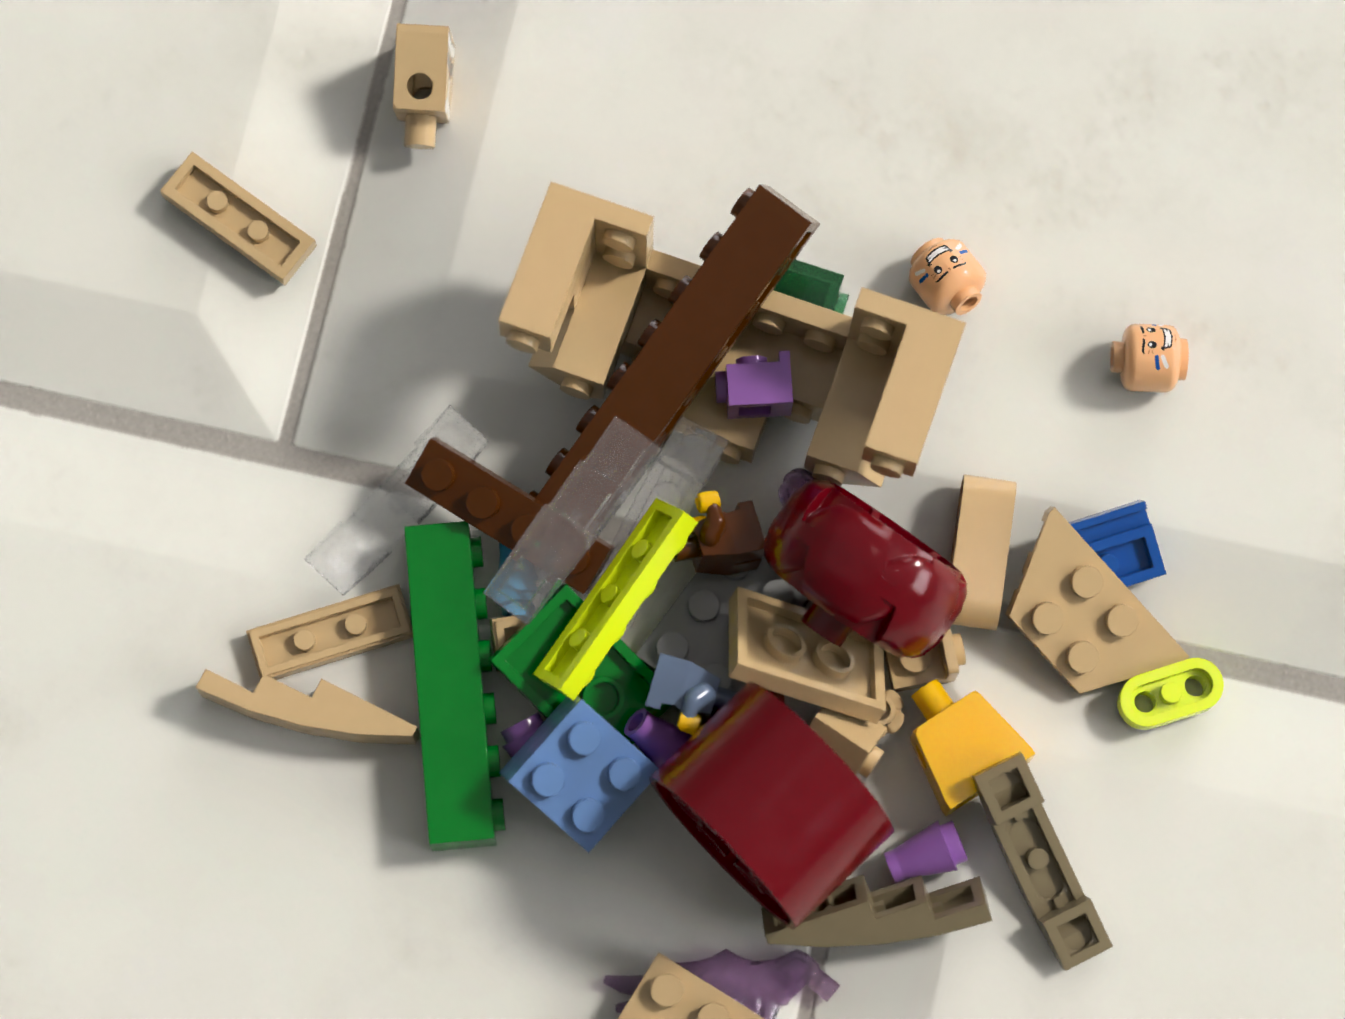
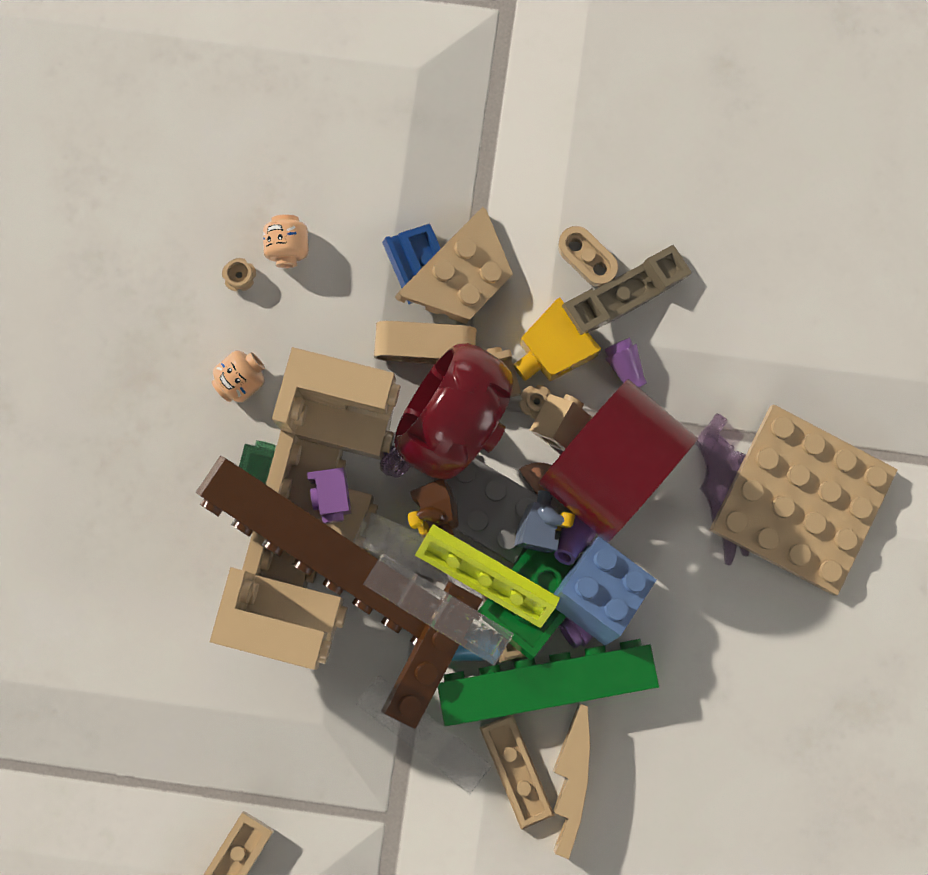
camera: 90 degrees left, 5 degrees up
tan torso [393,23,455,150] -> none
tan plate [729,586,886,724] -> none
dark tan slope [761,874,993,947] -> none
neon yellow plate [1117,658,1224,730] -> none
none -> tan plate [222,258,256,291]
none -> tan plate [558,226,618,287]

